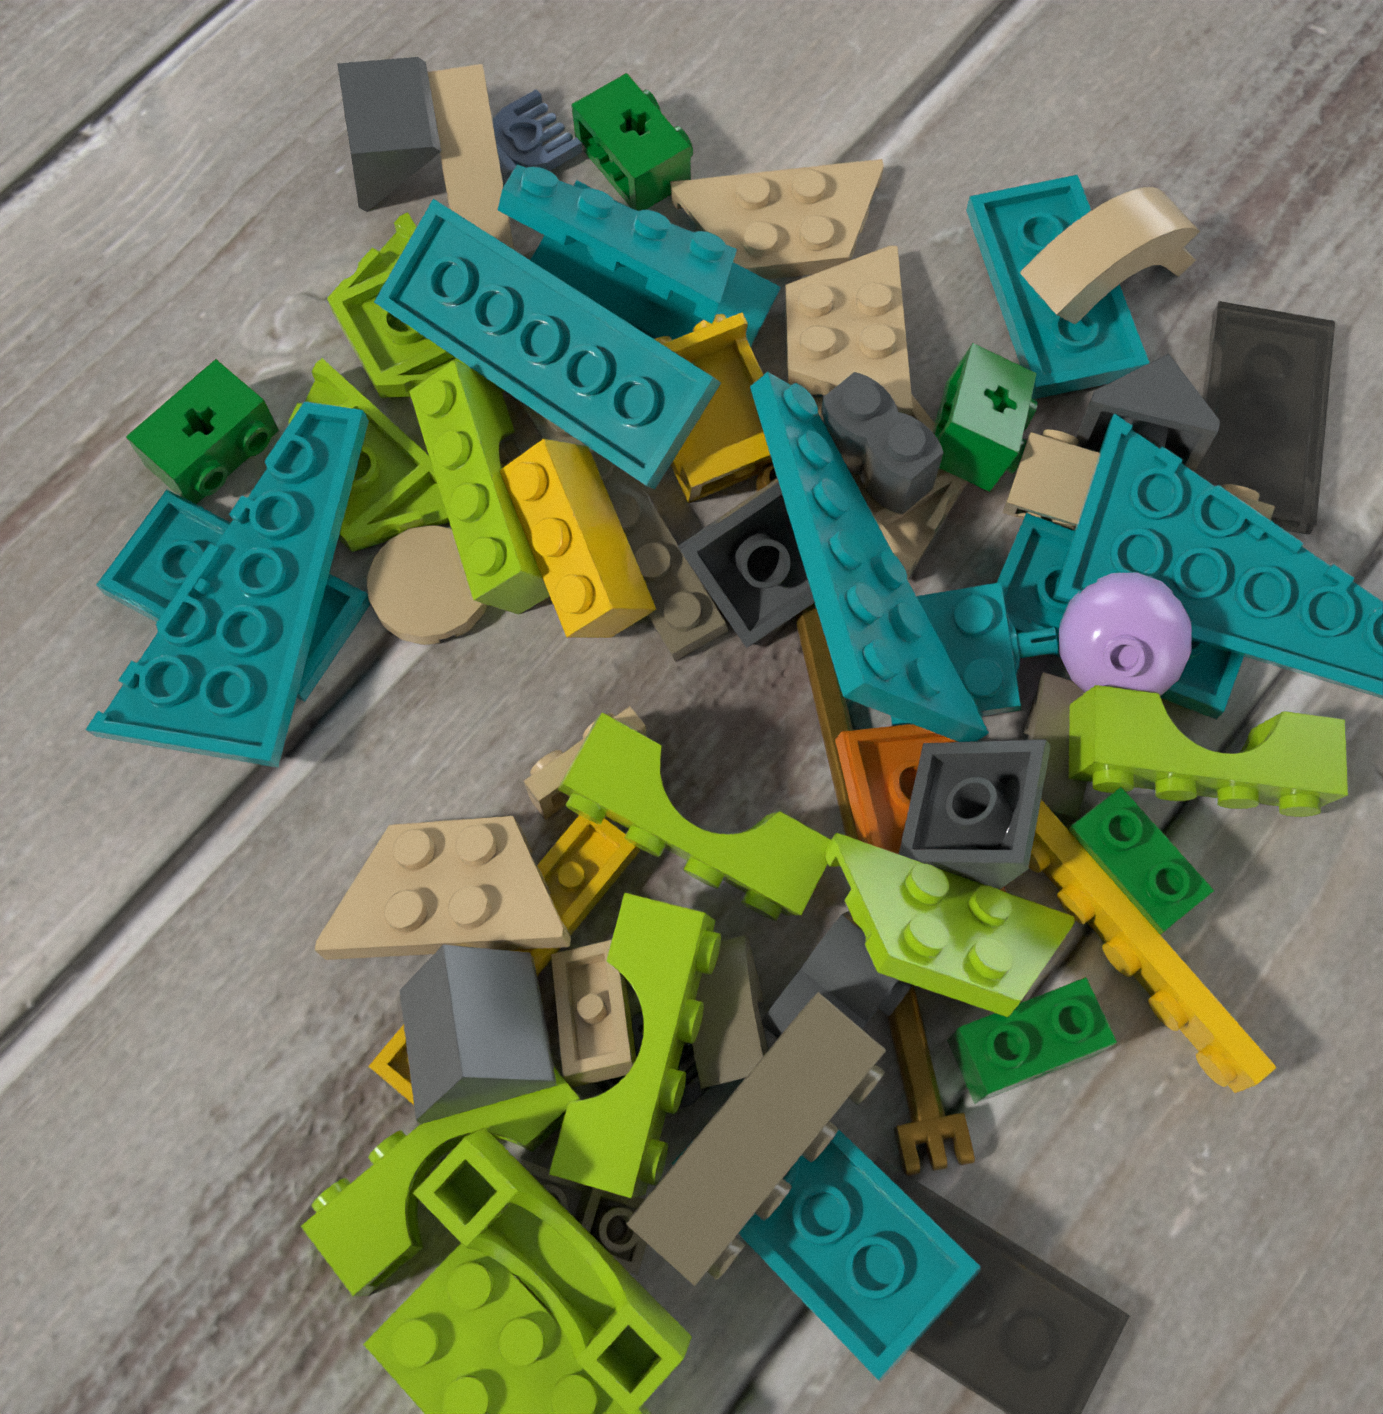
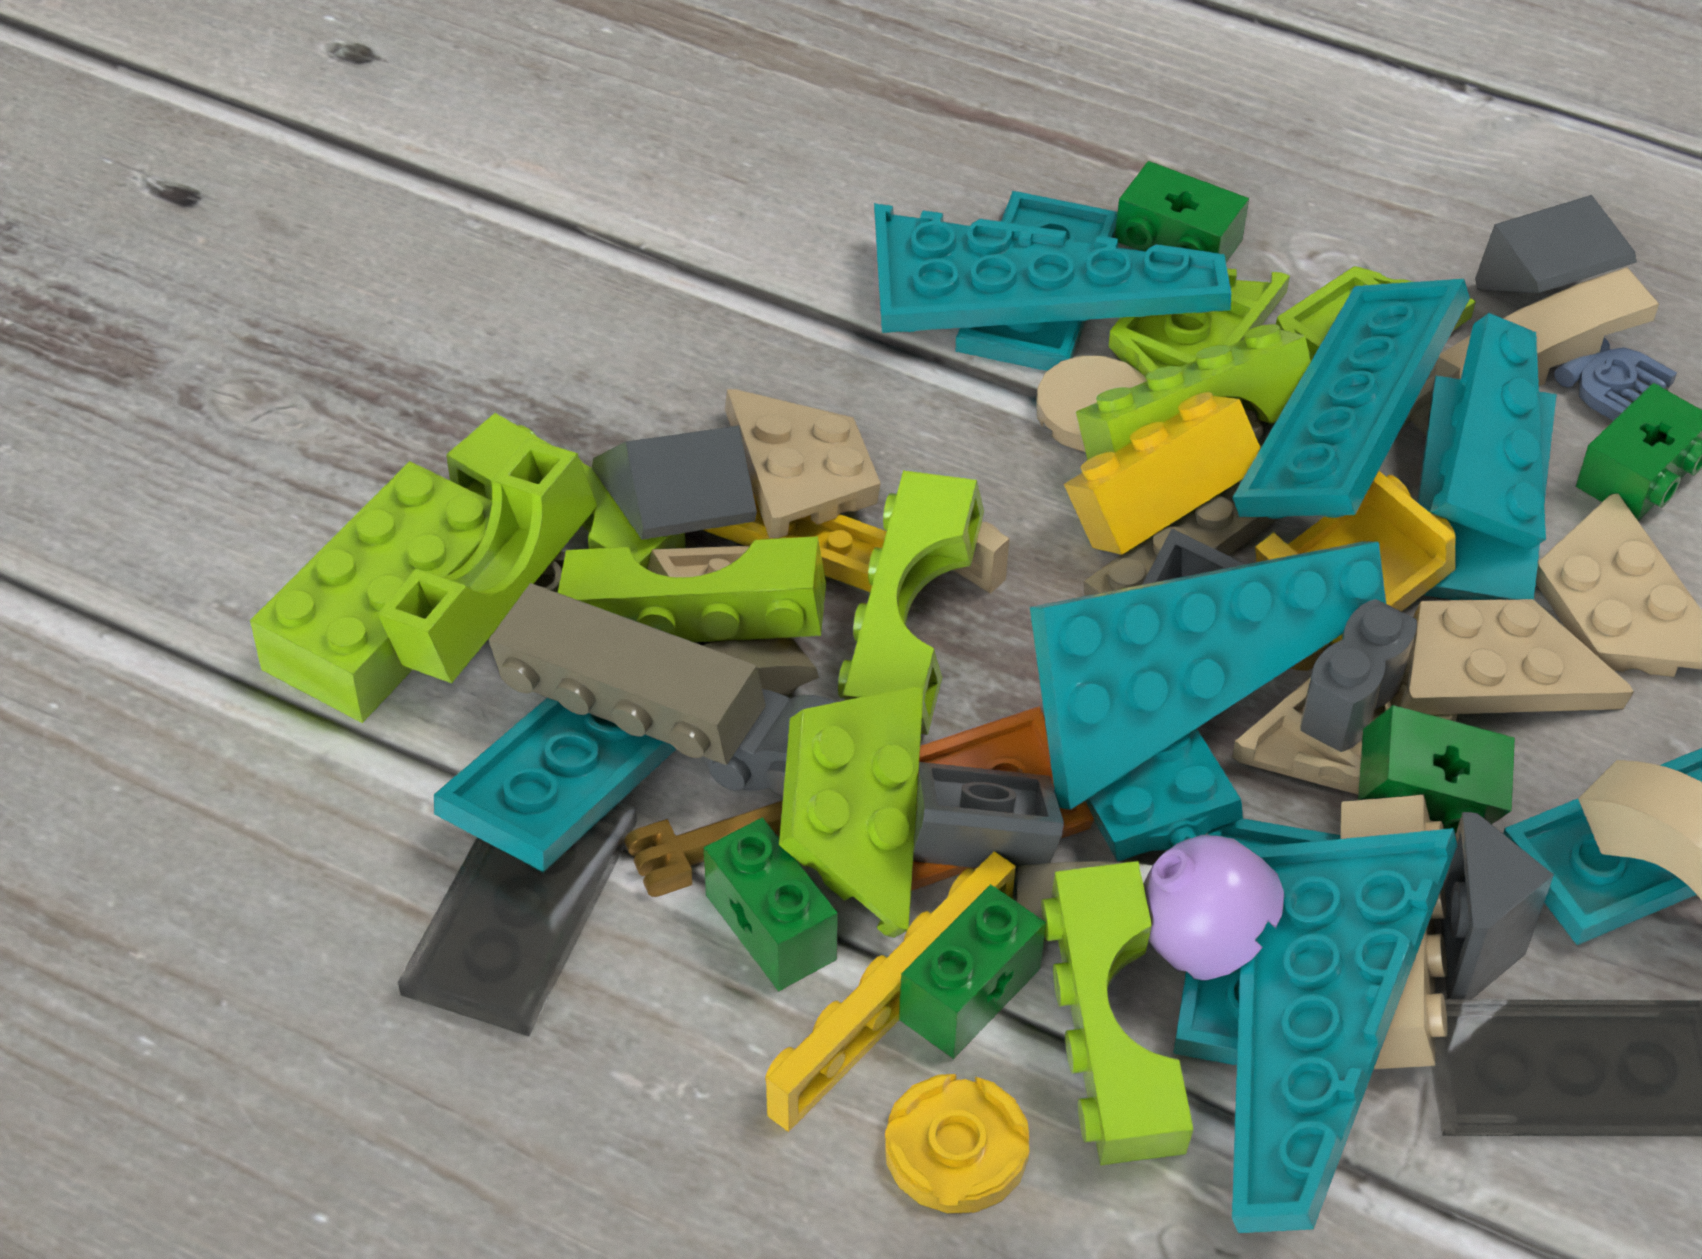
camera: 75 degrees right, 20 degrees down
none -> yellow tile [885,1074,1030,1214]

